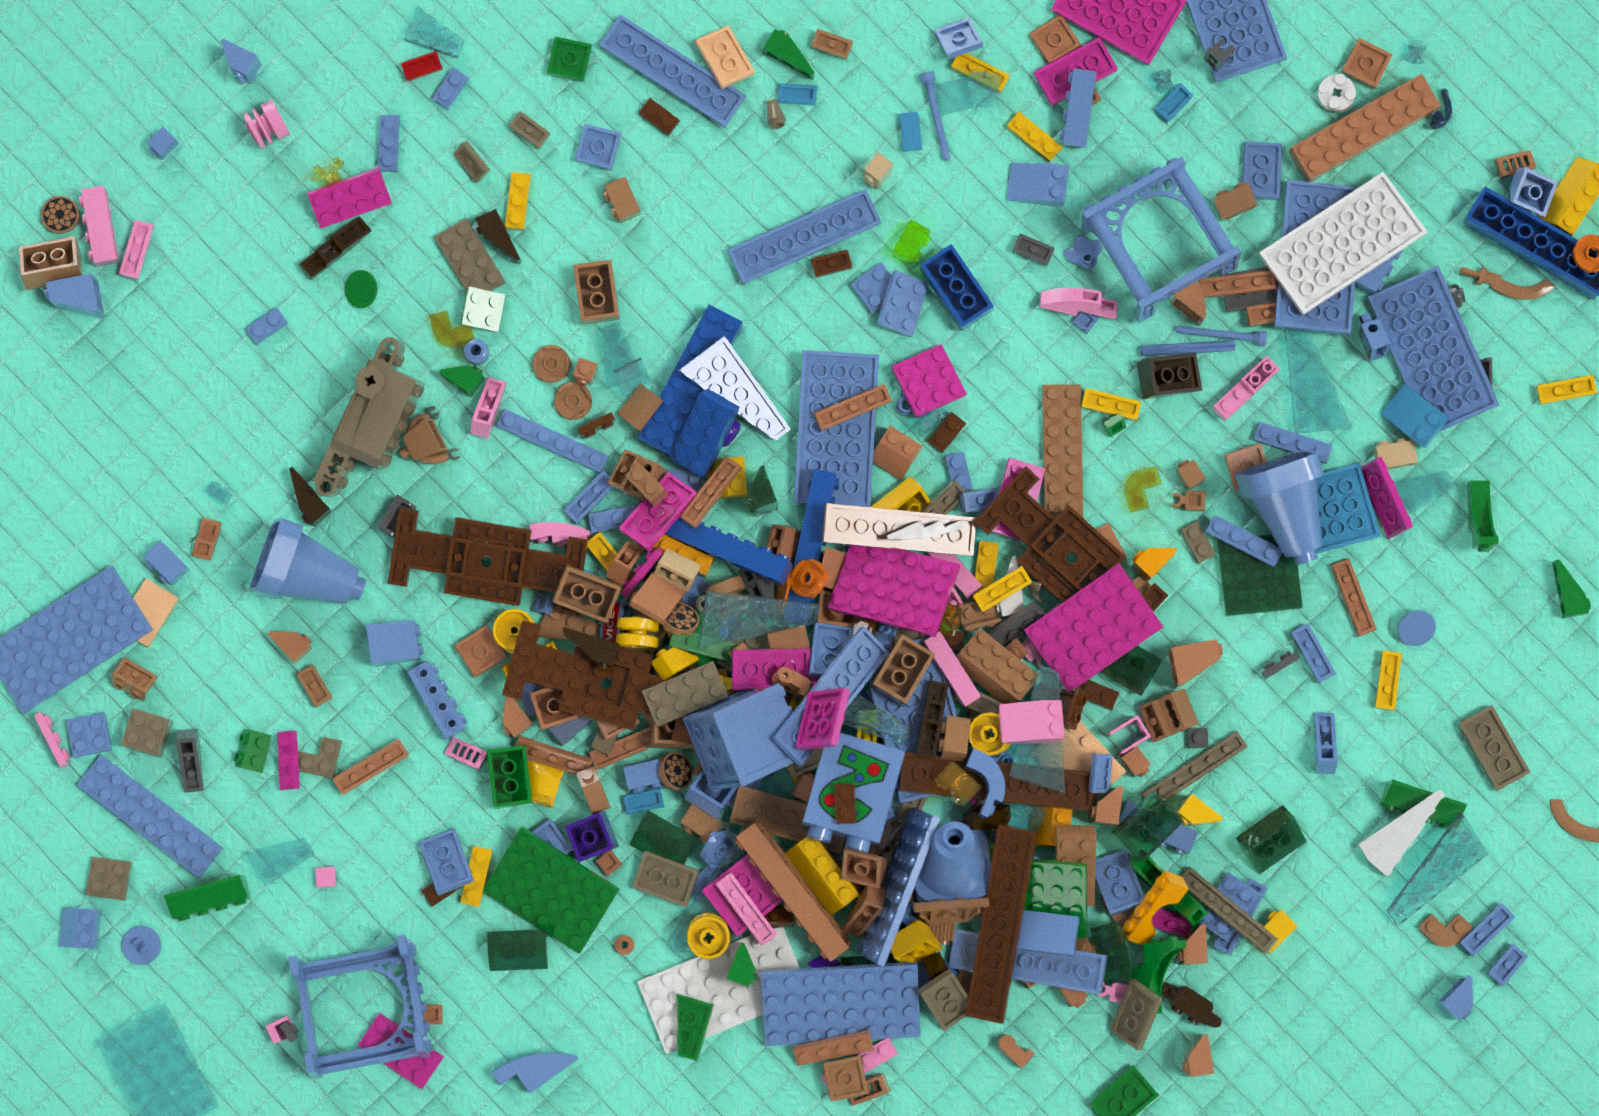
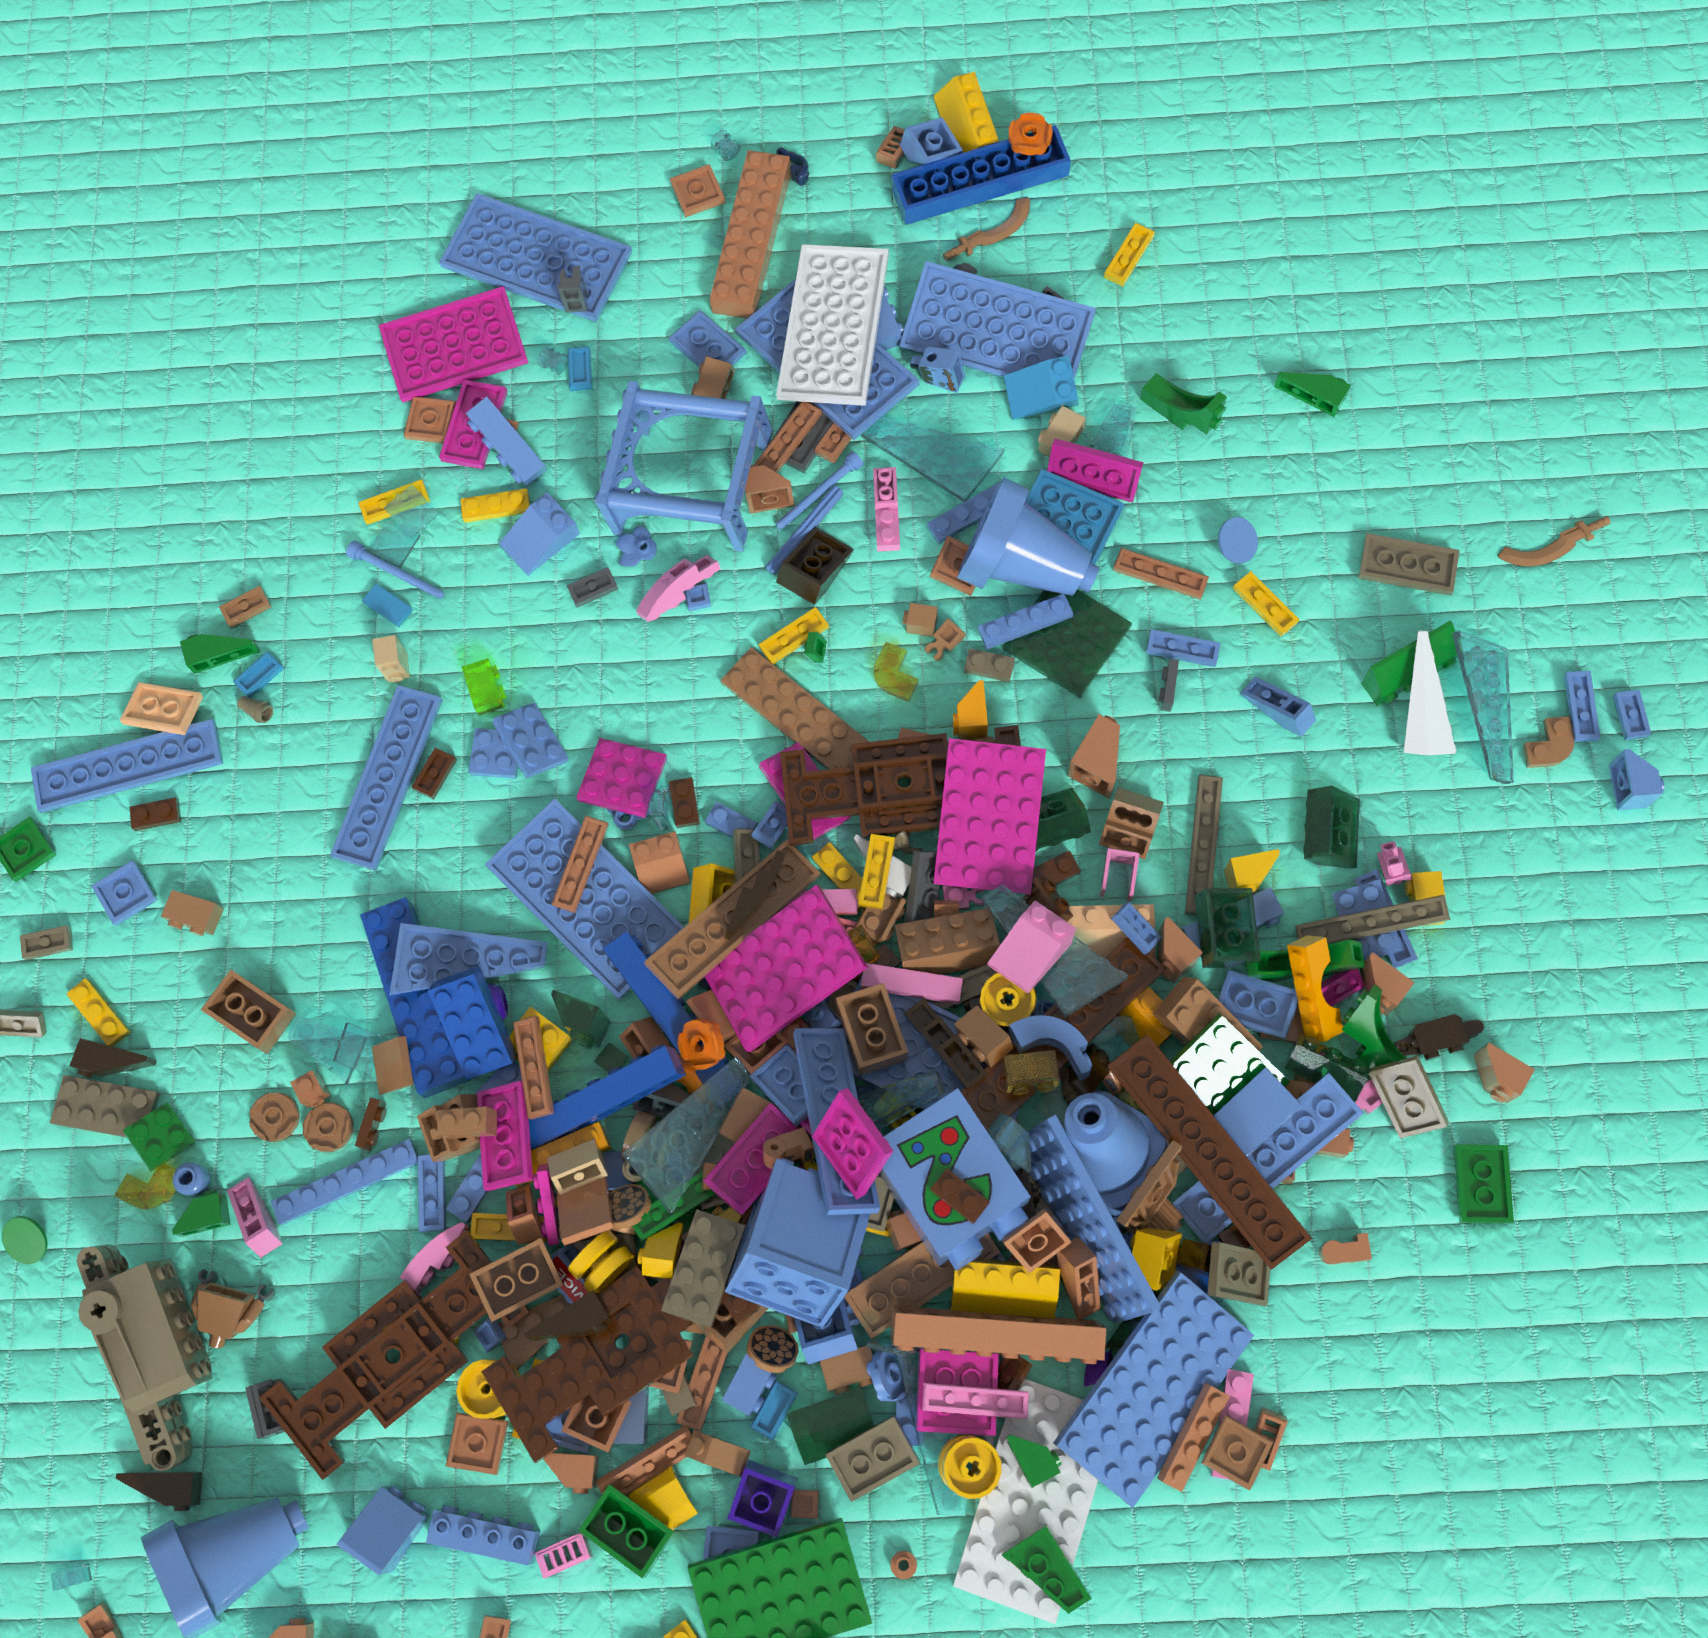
camera: 40 degrees left, 10 degrees down
blue brick [919,244,994,331] -> none
medium blue plate [935,17,983,60] -> none
nougat brick [1120,746,1151,777] -> none
dark grey plate [1188,728,1209,749] -> none
white plate [1318,74,1356,113] -> none
none -> clear green tile [594,1042,629,1072]
none -> clear light blue slope [987,1113,1031,1173]
none -> bright pink hips [1377,841,1412,886]

